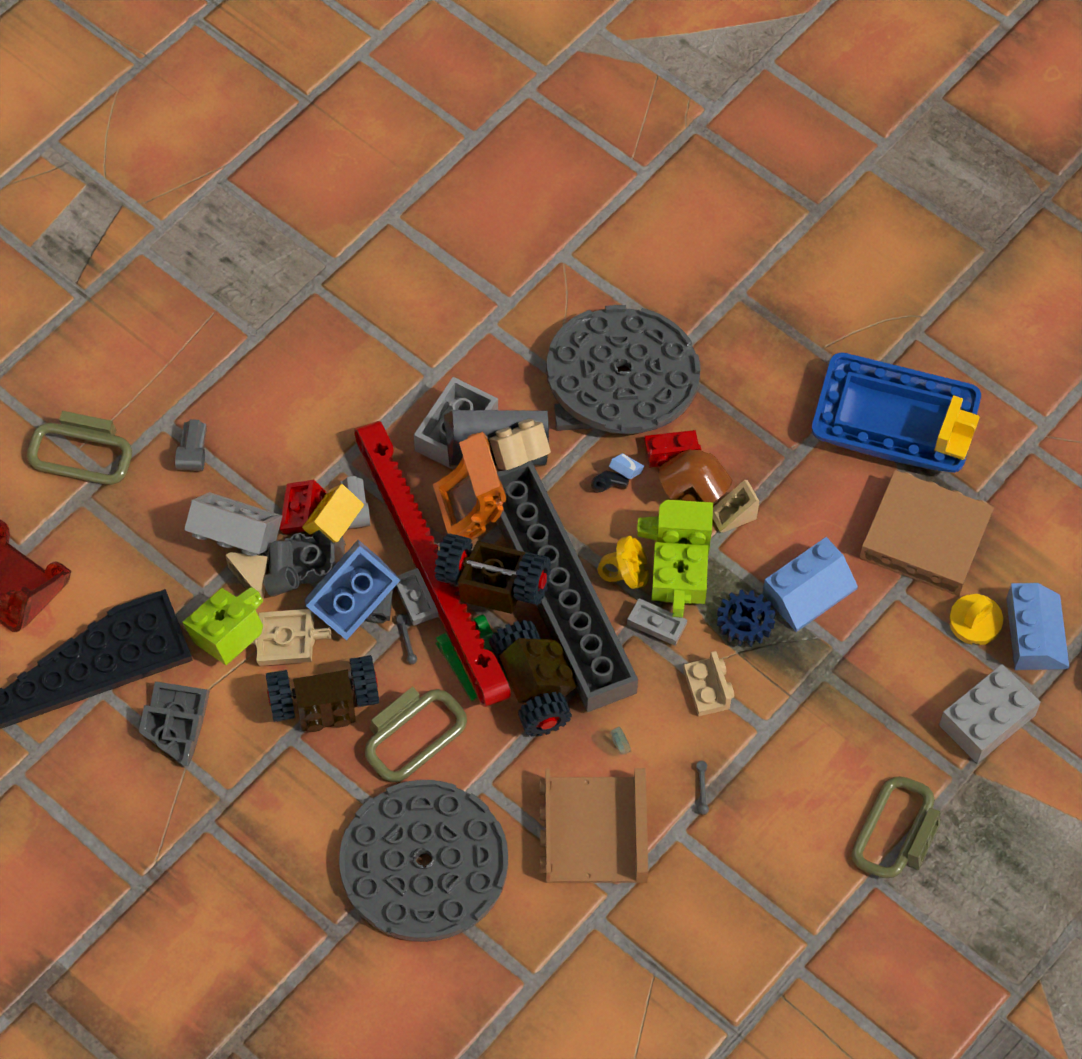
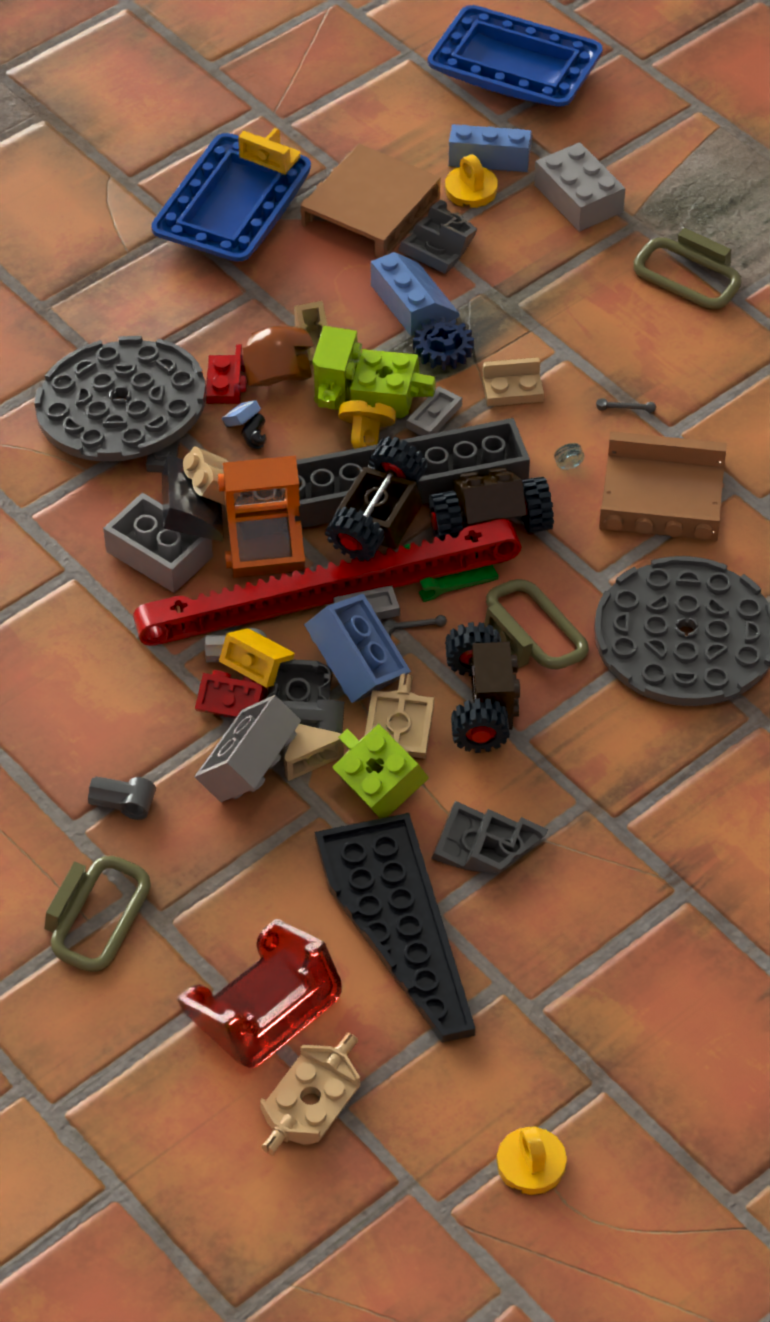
camera: 80 degrees left, 10 degrees down
none -> dark grey slope [398,200,477,274]

